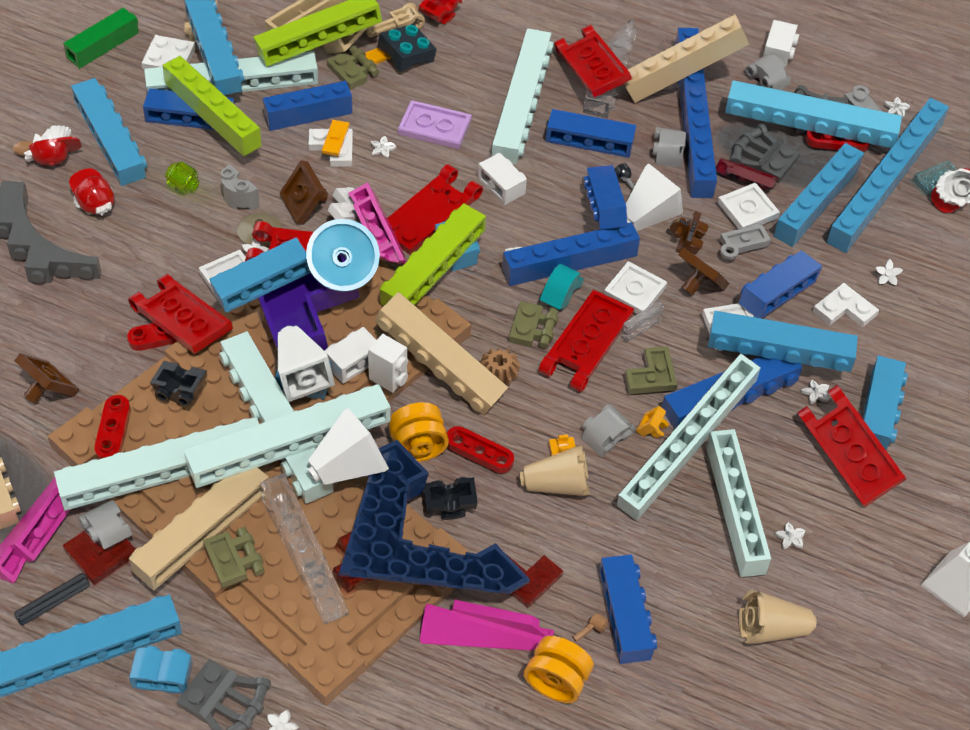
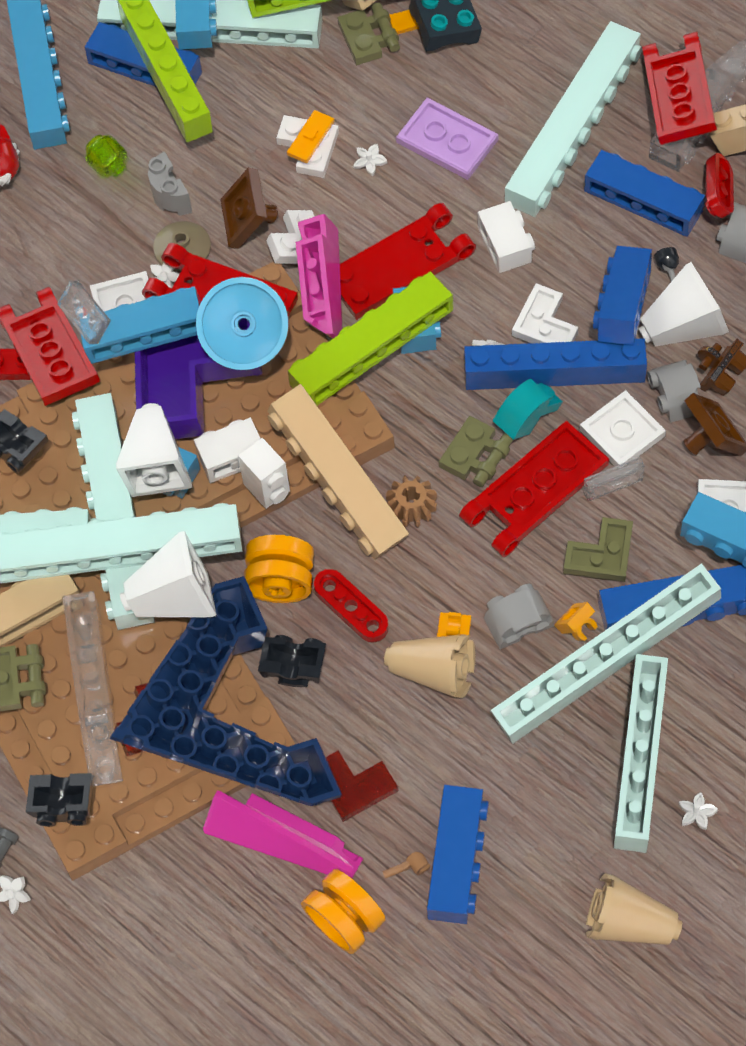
camera: 25 degrees right, 10 degrees up
blue brick [263,81,353,131] -> none
none -> black cylinder [26,773,93,827]
none -> clear plate [57,280,111,344]
none -> white plate [512,283,578,343]
none -> light grey cylinder [647,360,701,423]
none -> red plate [705,153,734,218]

